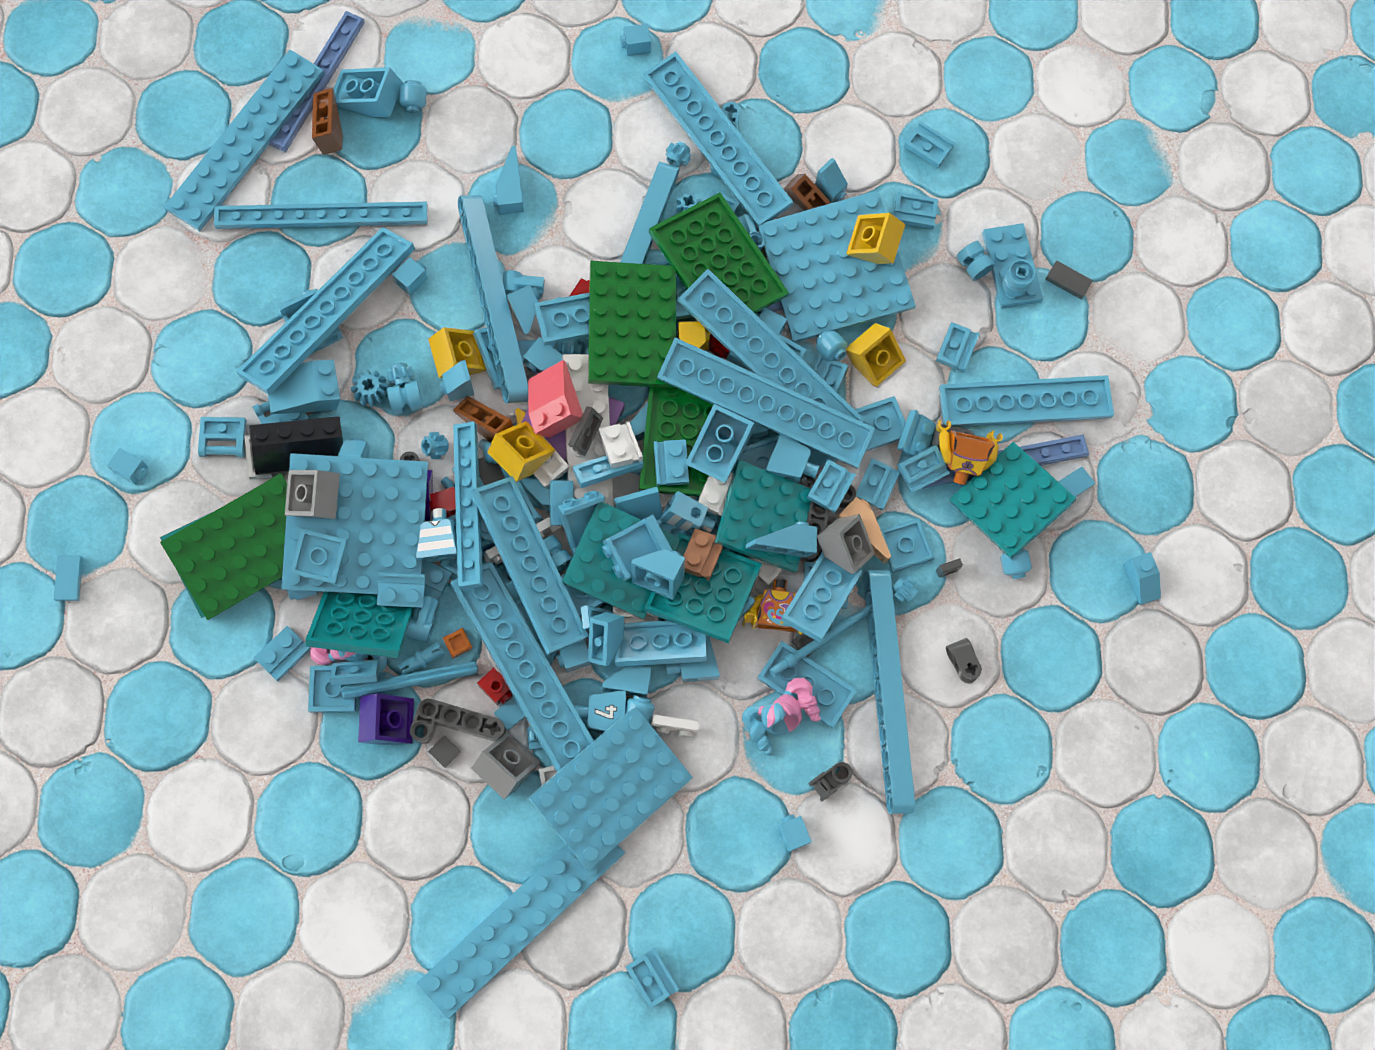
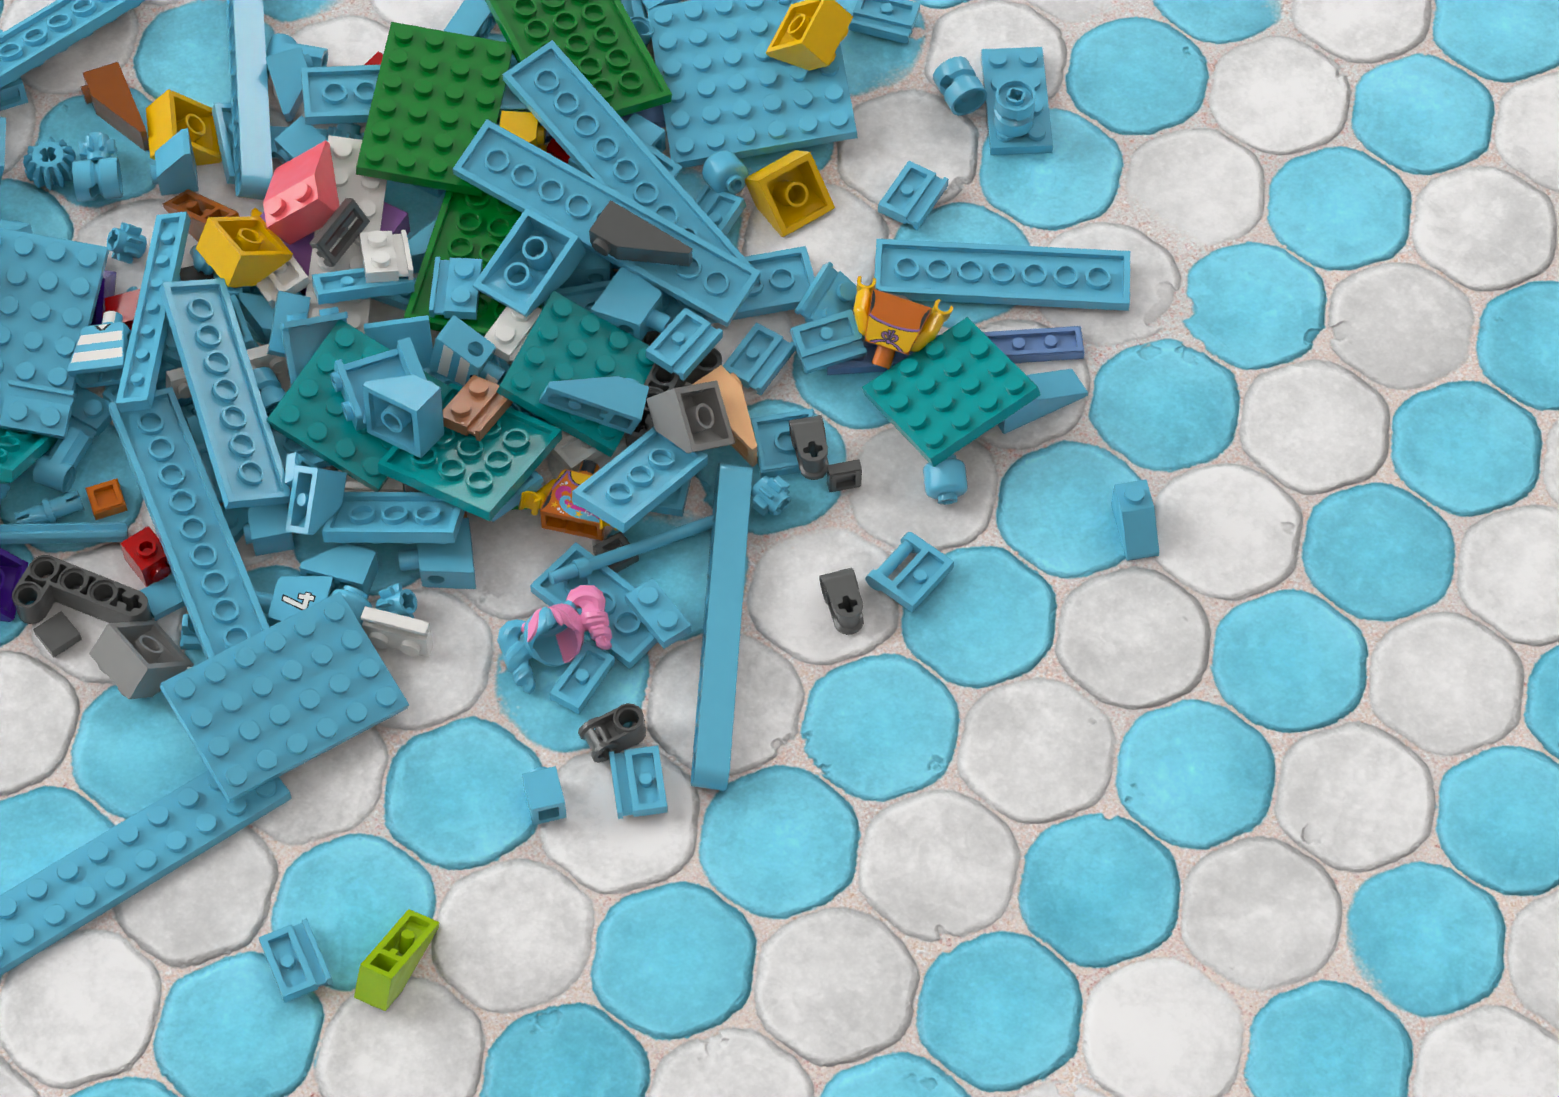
camera: 15 degrees right, 15 degrees down
medium azure brick [392,257,428,296] -> none
dark grey tile [1045,260,1093,300] -> none
none -> dark orange slope [81,62,149,151]
none -> lime slope [354,909,440,1011]
none -> medium azure gear [376,583,417,618]
none -> medium azure plate [550,642,615,714]
none -> dark grey slope [589,200,693,266]
none -> medium azure plate [609,745,668,819]
none -> medium azure plate [625,578,692,649]
none -> dark grey piece [789,415,829,480]
none -> medium azure plate [865,532,954,613]

